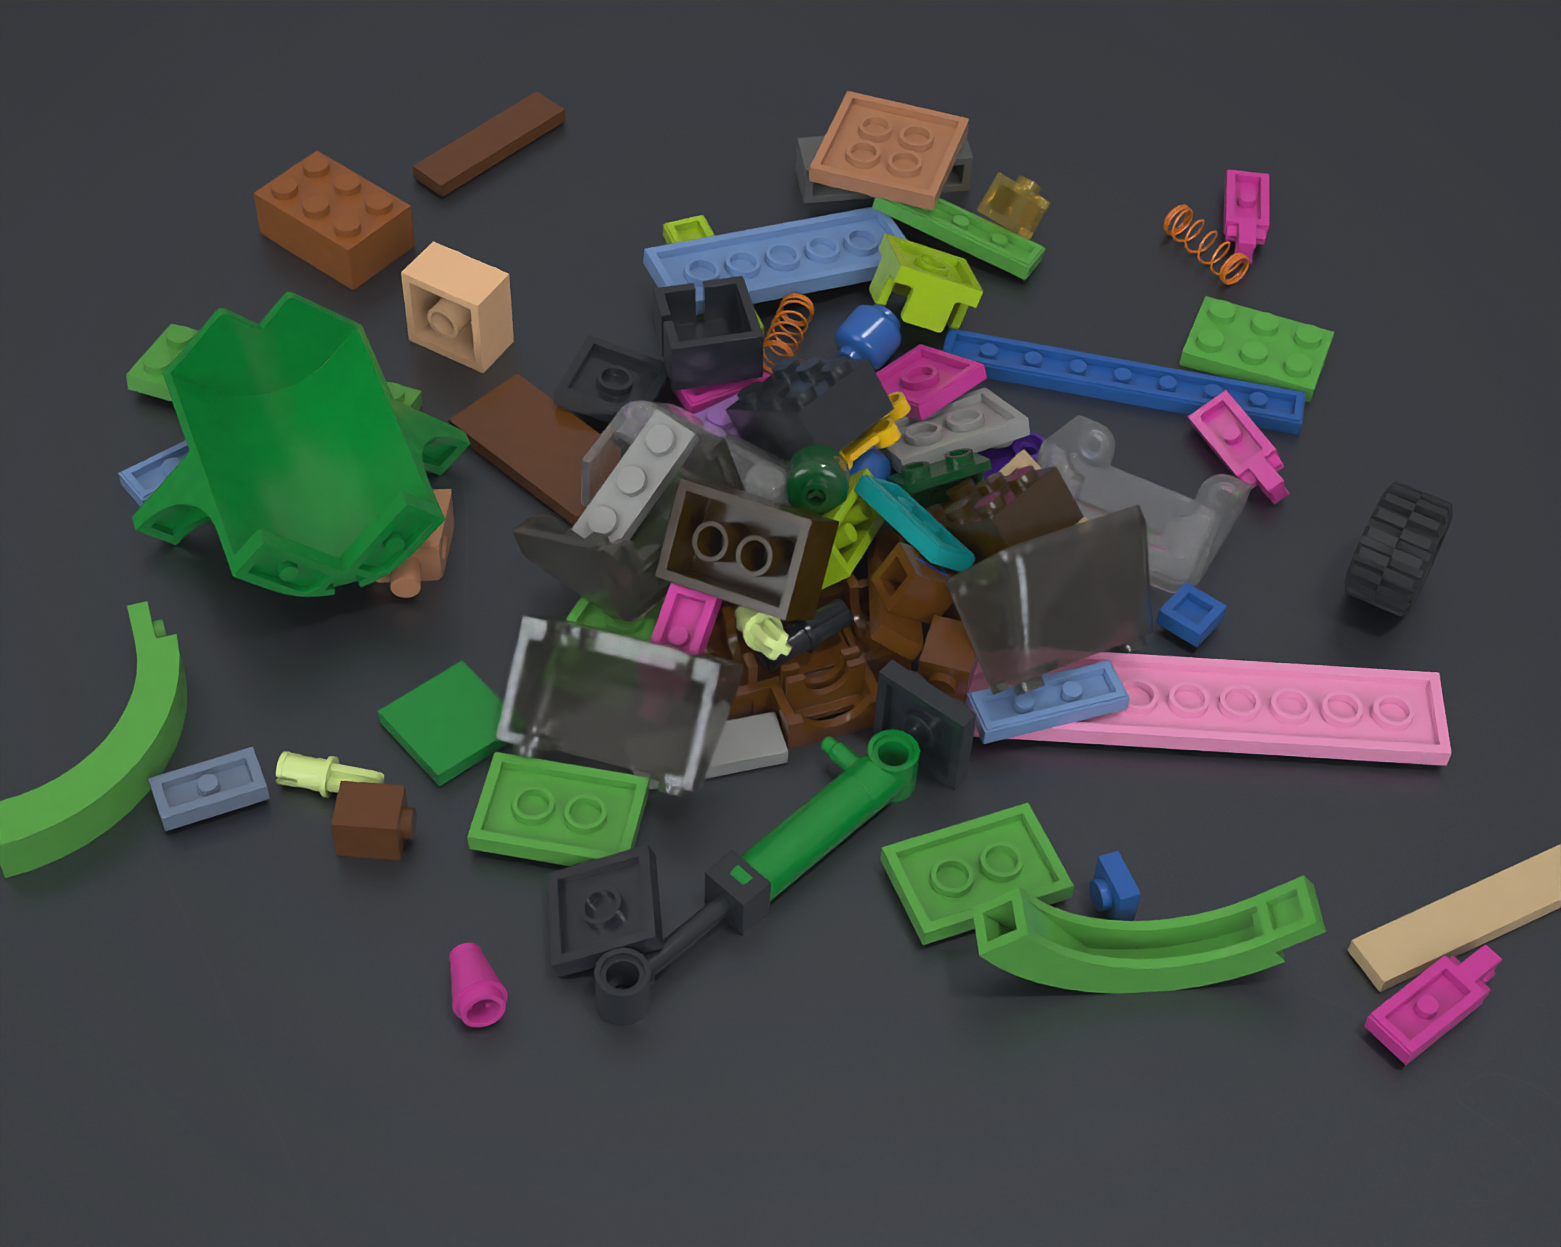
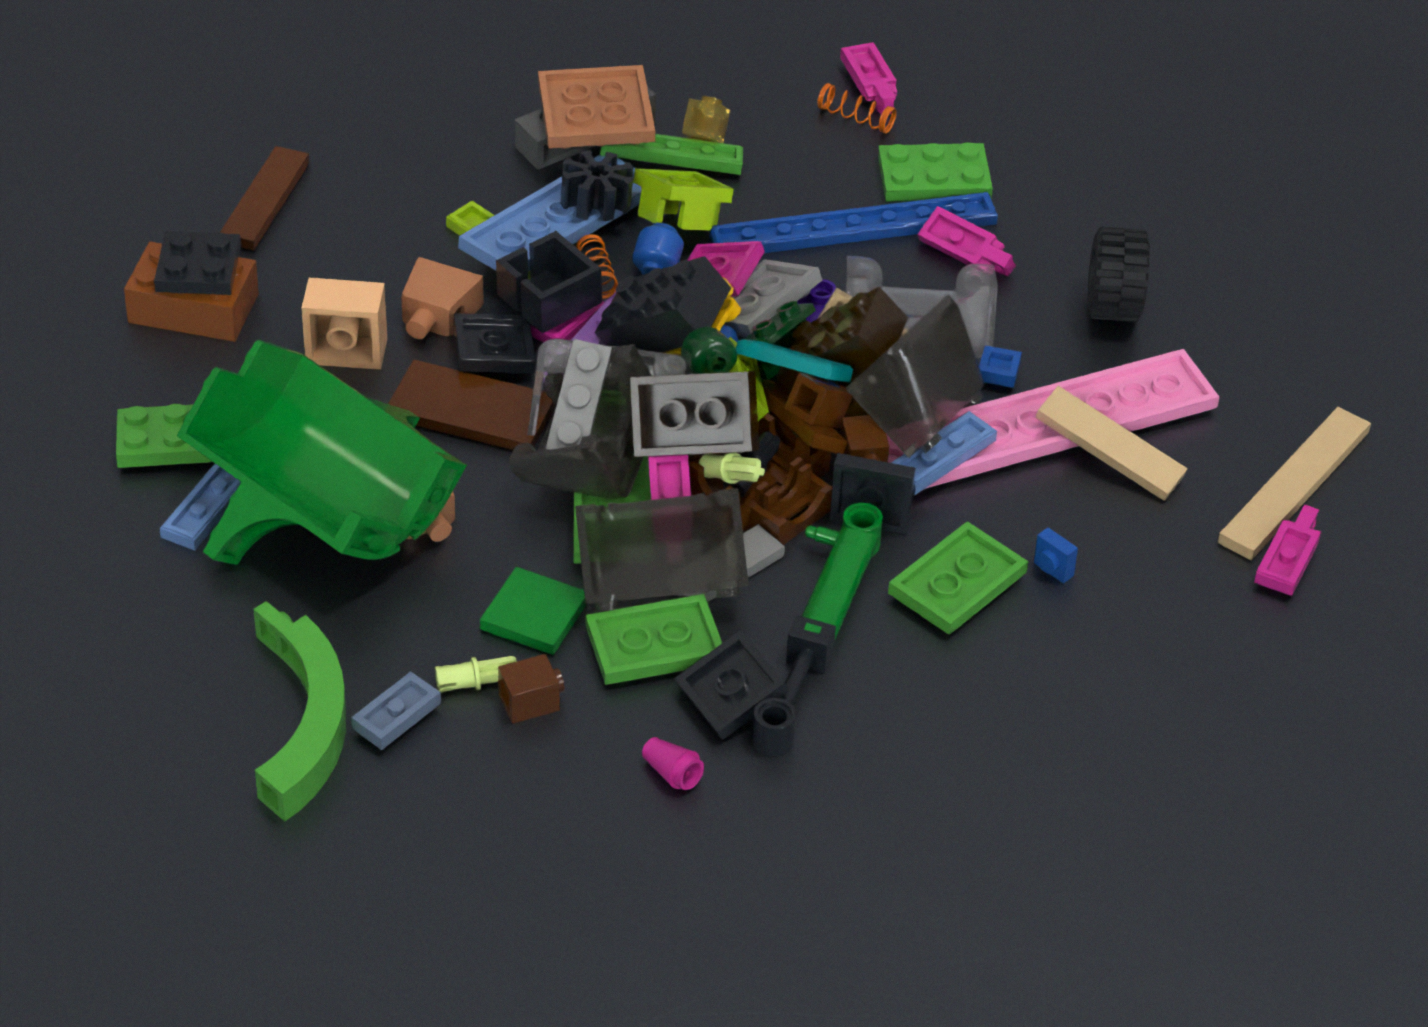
camera: 25 degrees left, 5 degrees down
bright green arch [972,875,1326,994] -> none
none -> black plate [154,231,241,295]
none -> nougat torso [401,257,484,339]
none -> black gear [560,150,633,221]
none -> tan tile [1035,386,1188,501]

